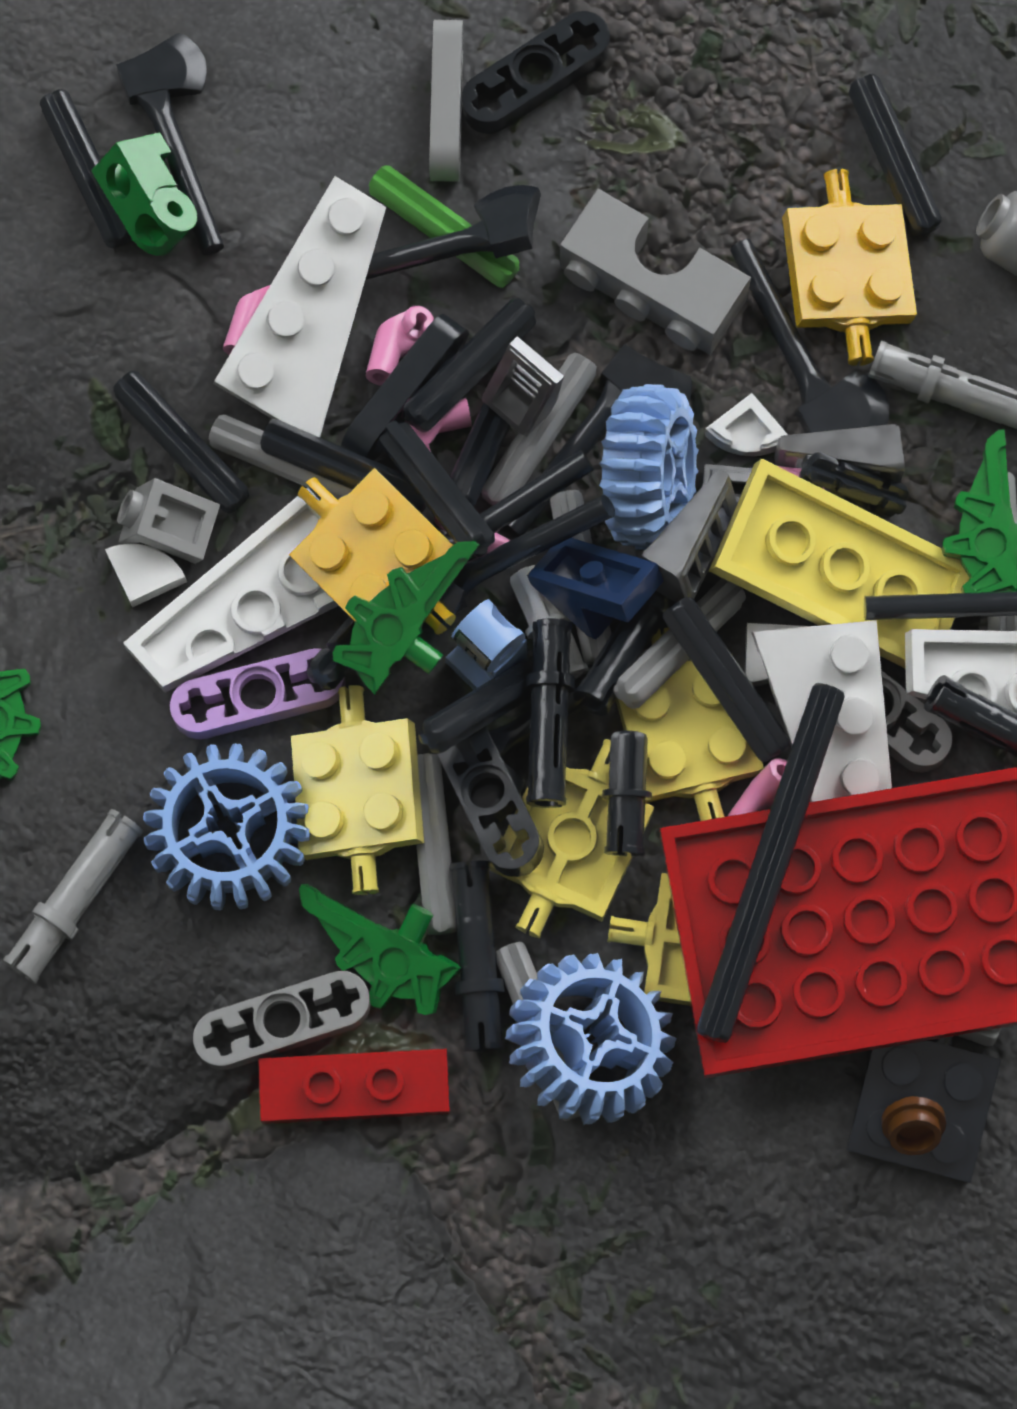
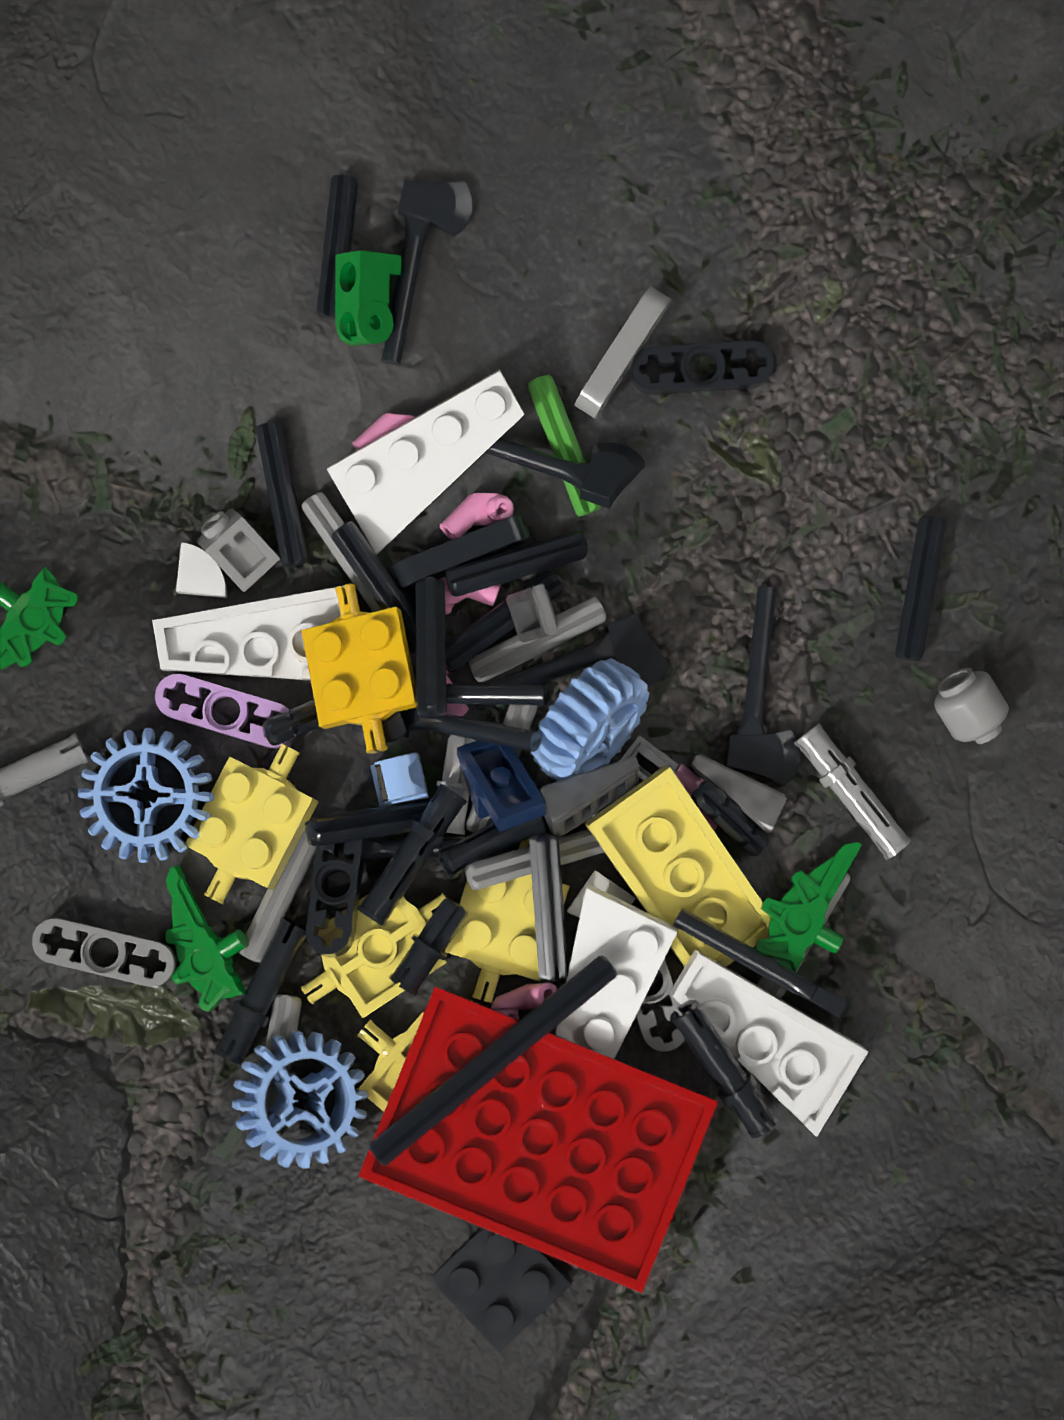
camera: 30 degrees right, 10 degrees up
red plate [258,1049,450,1124] -> none
green piece [333,541,480,695] -> none
light grey arch [560,189,751,356] -> none
white tile [705,393,788,456] -> none
yellow plate [782,169,917,366] -> none
reddish brown plate [881,1096,946,1155] -> none

